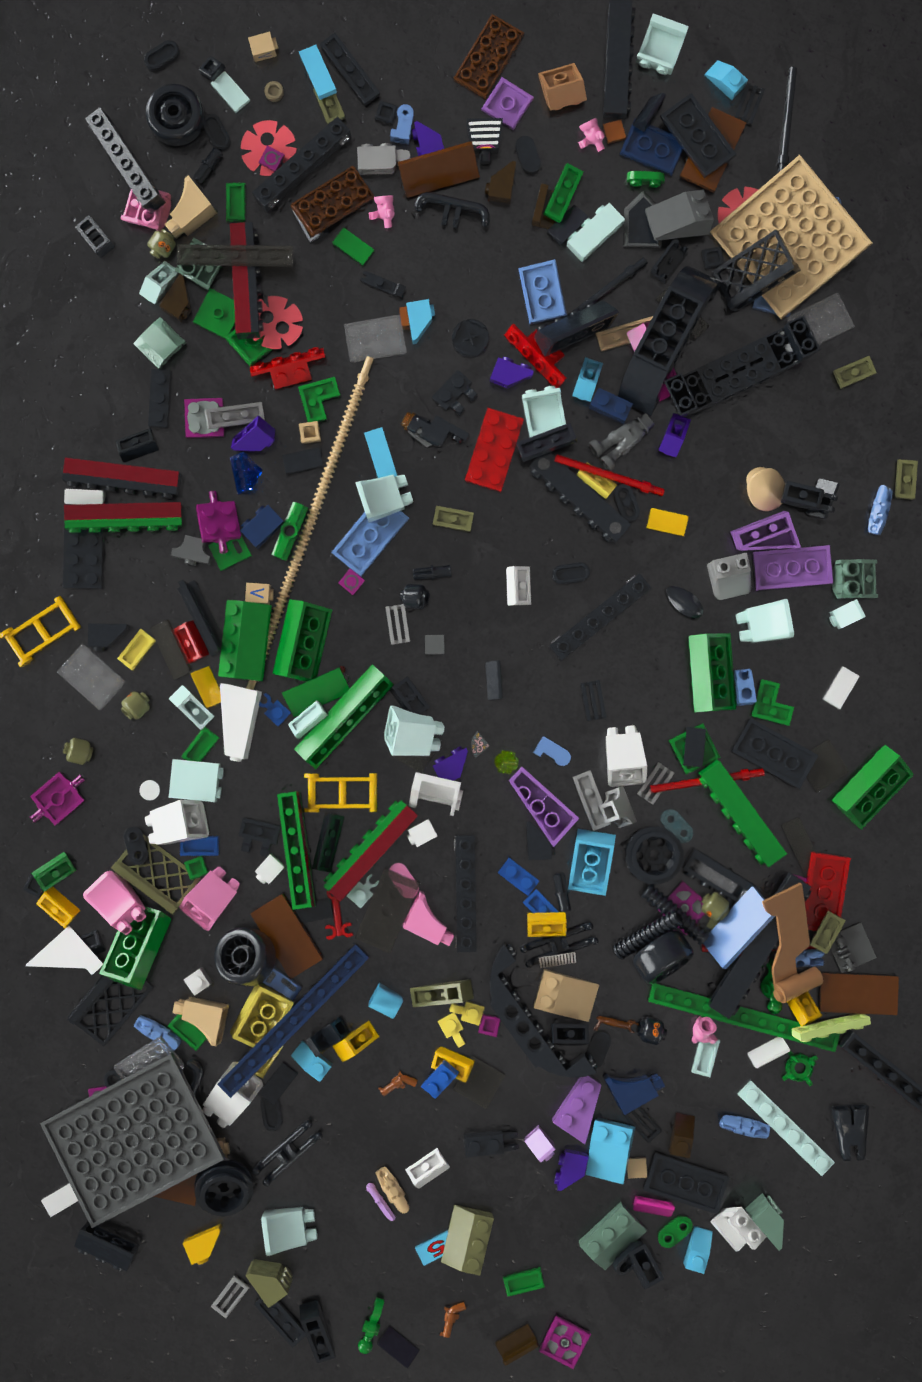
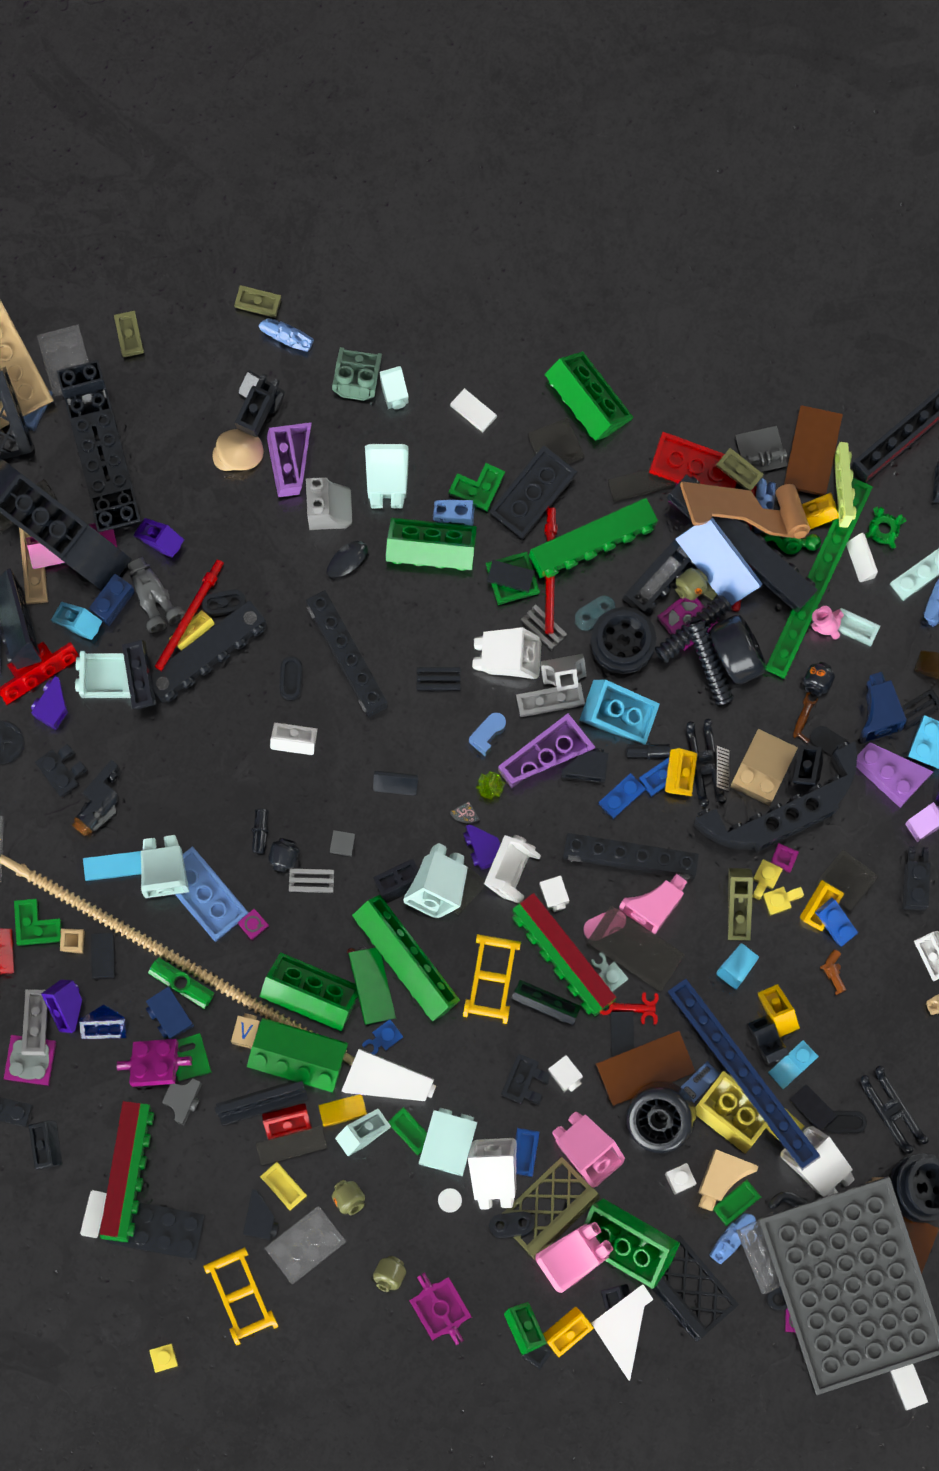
camera: 85 degrees left, 10 degrees down
brick [62,458,182,499] -> none
green tile [184,856,209,881] -> none
green brick [277,791,316,910] -> none
light aqua tile [288,701,328,739] -> none
olive plate [433,506,474,532] -> none
red plate [465,408,524,492] -> none
yellow slope [646,508,689,536] -> none
medium lavender plate [752,545,833,591] -> none

